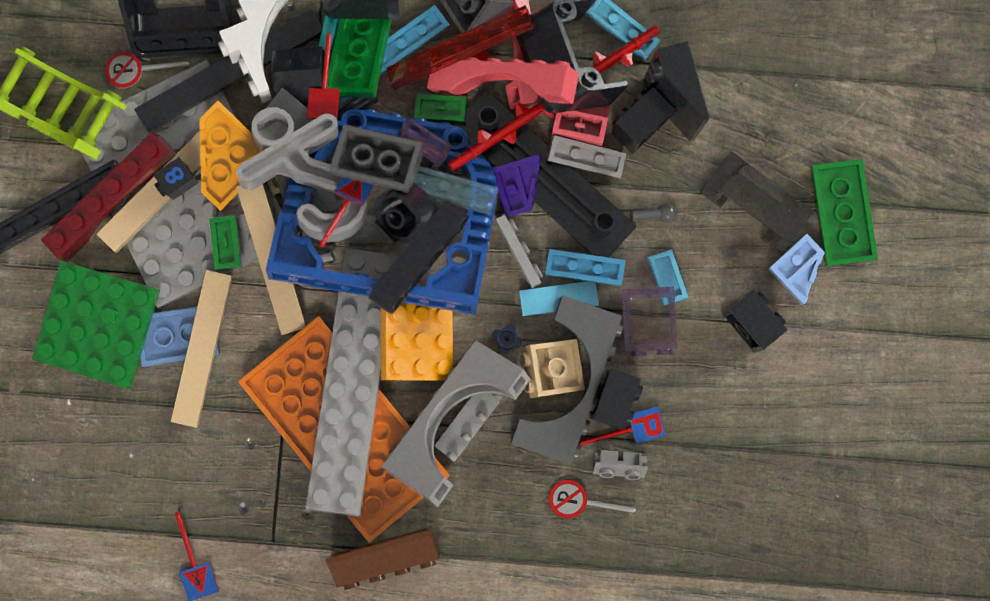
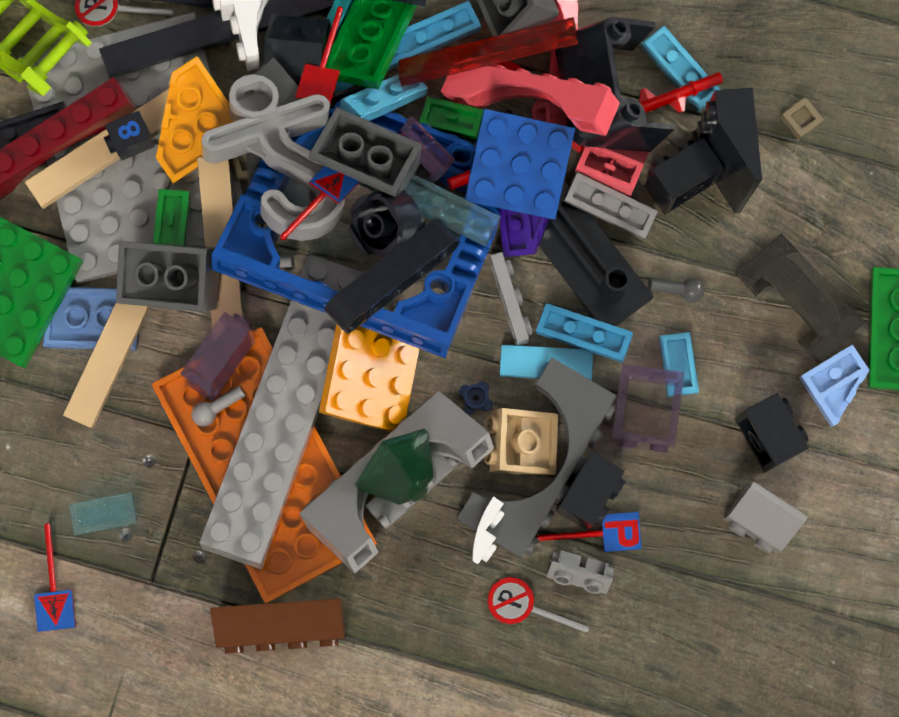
camera: 10 degrees right, 5 degrees down
none -> clear light blue plate [69,492,138,536]
none -> dark grey slope [116,241,219,312]
none -> clear purple window [180,312,255,402]
none -> light grey bar [191,385,246,427]
none -> medium azure tile [339,70,428,121]
none -> clear green slope [355,428,434,505]
none -> blue plate [464,108,575,220]
none -> white slope [472,497,505,564]
none -> light grey slope [724,482,808,554]
none -> dark tan plate [780,97,824,140]

